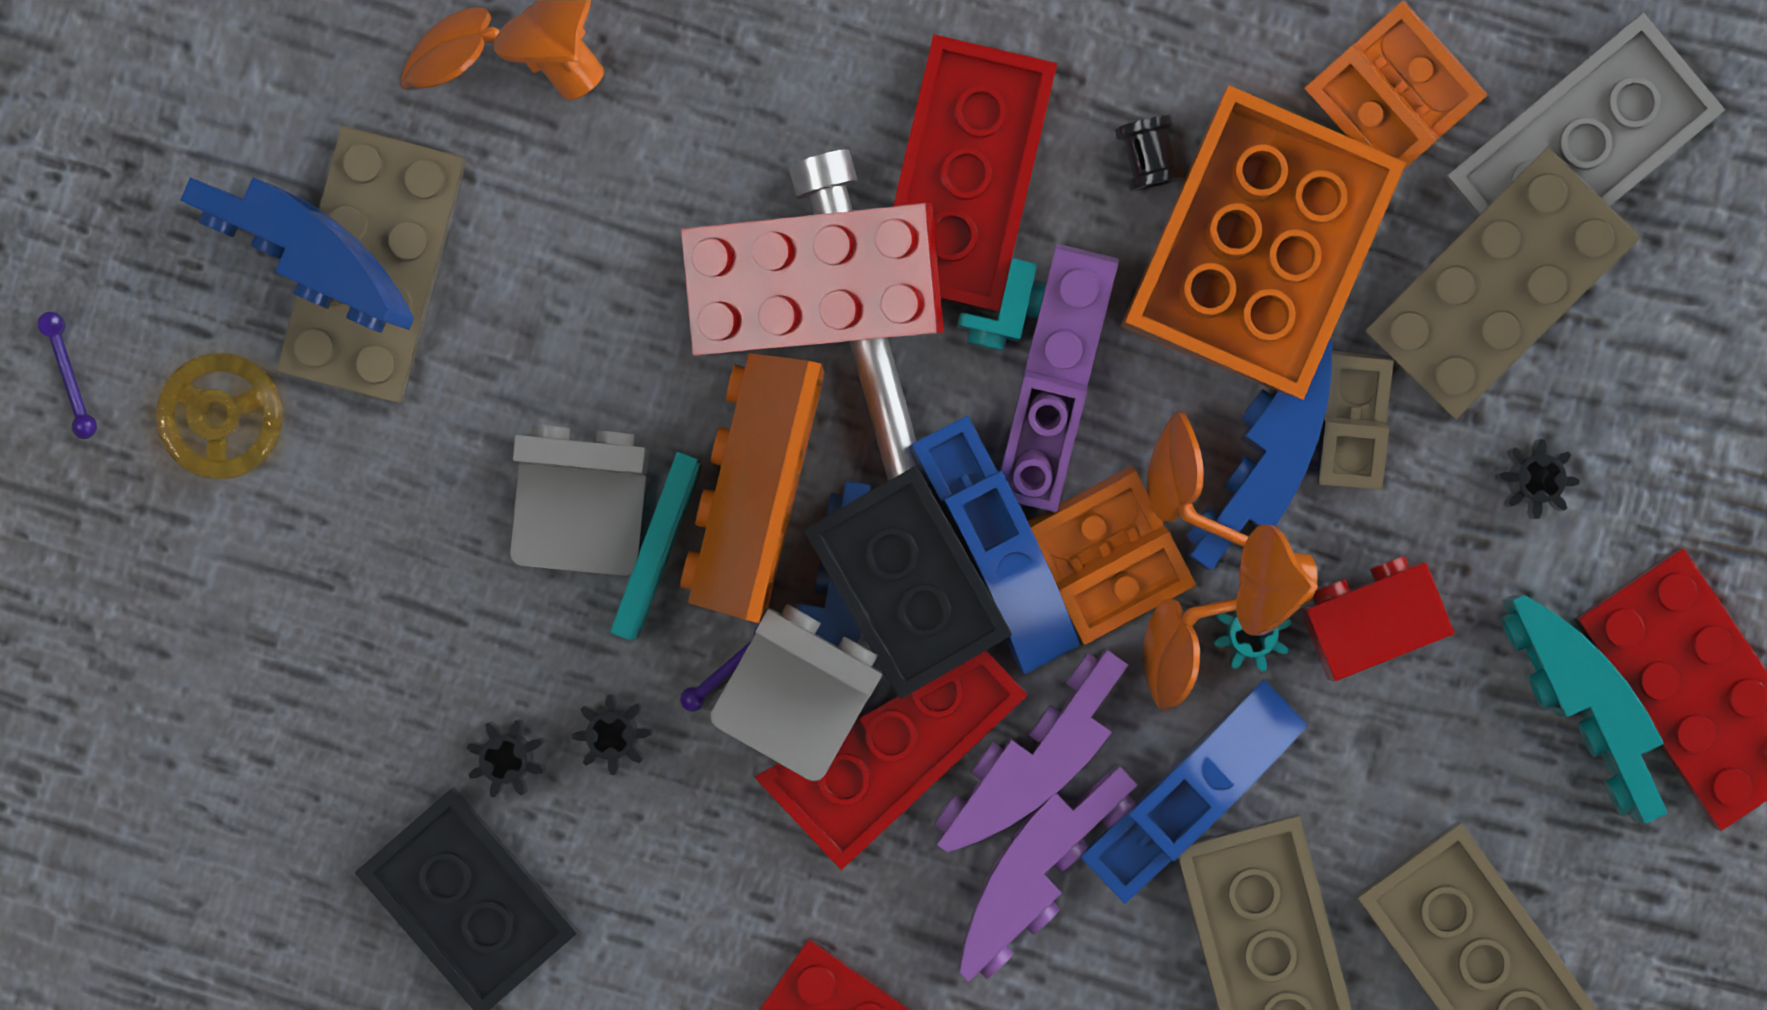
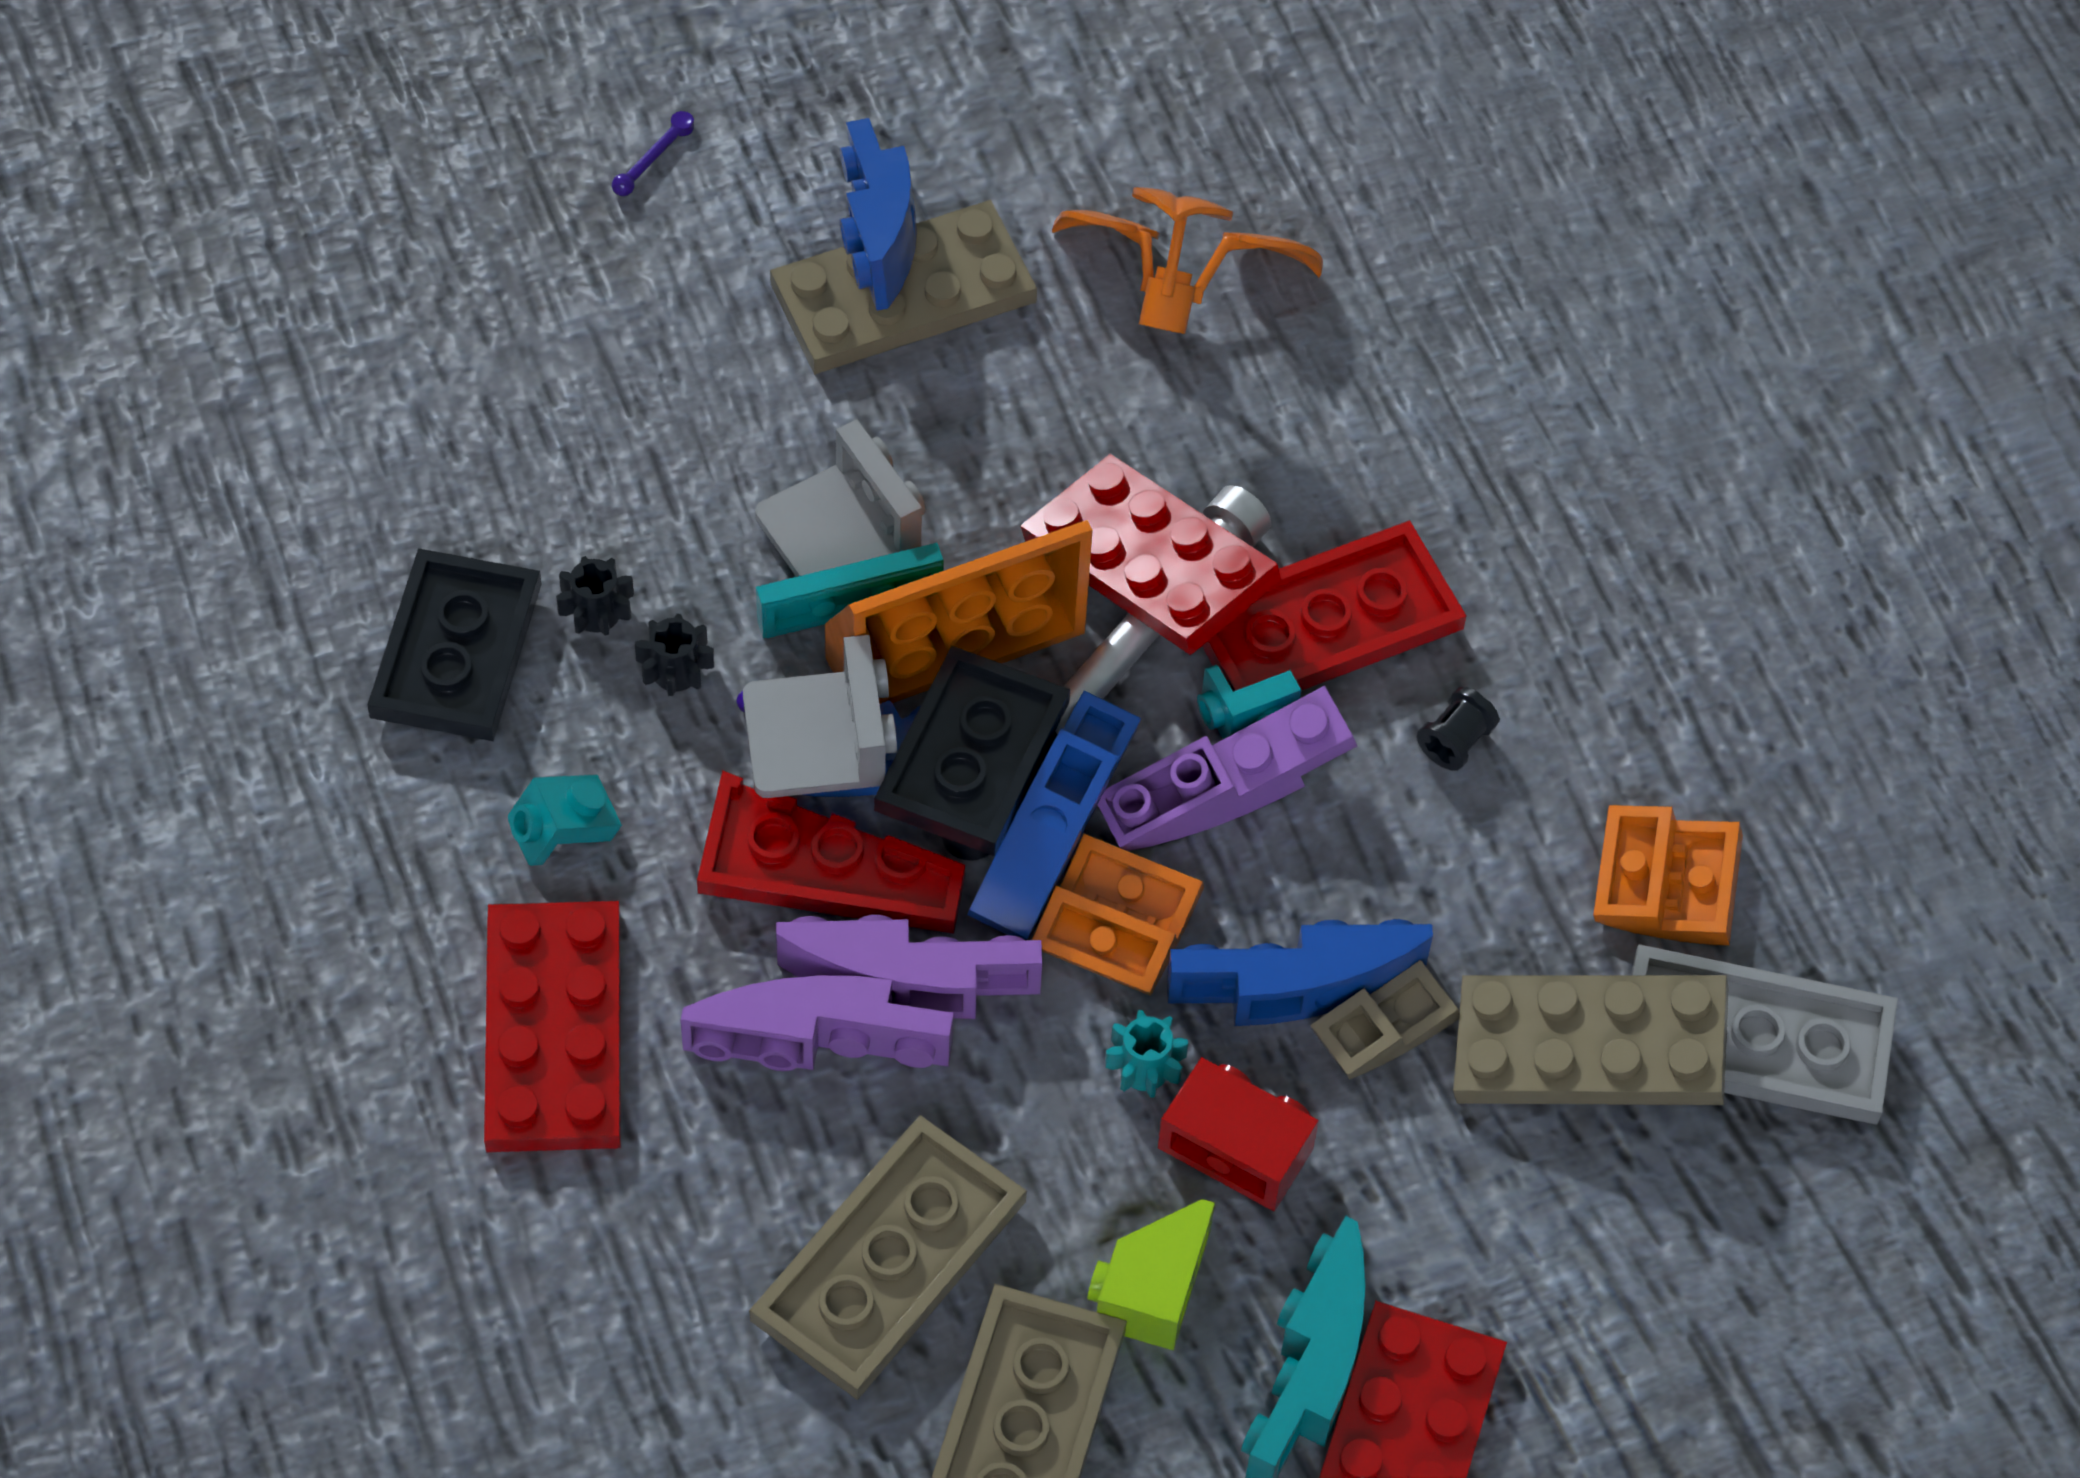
camera: 45 degrees right, 30 degrees down
clear yellow piece [156,353,283,479] -> none
blue slope [1080,679,1308,904] -> none
orange slope [1120,85,1407,400] -> none
orange plant [1143,410,1318,713] -> none
black gear [1495,439,1580,519] -> none
none -> teal bracket [508,775,622,866]
none -> lime slope [1087,1199,1215,1351]

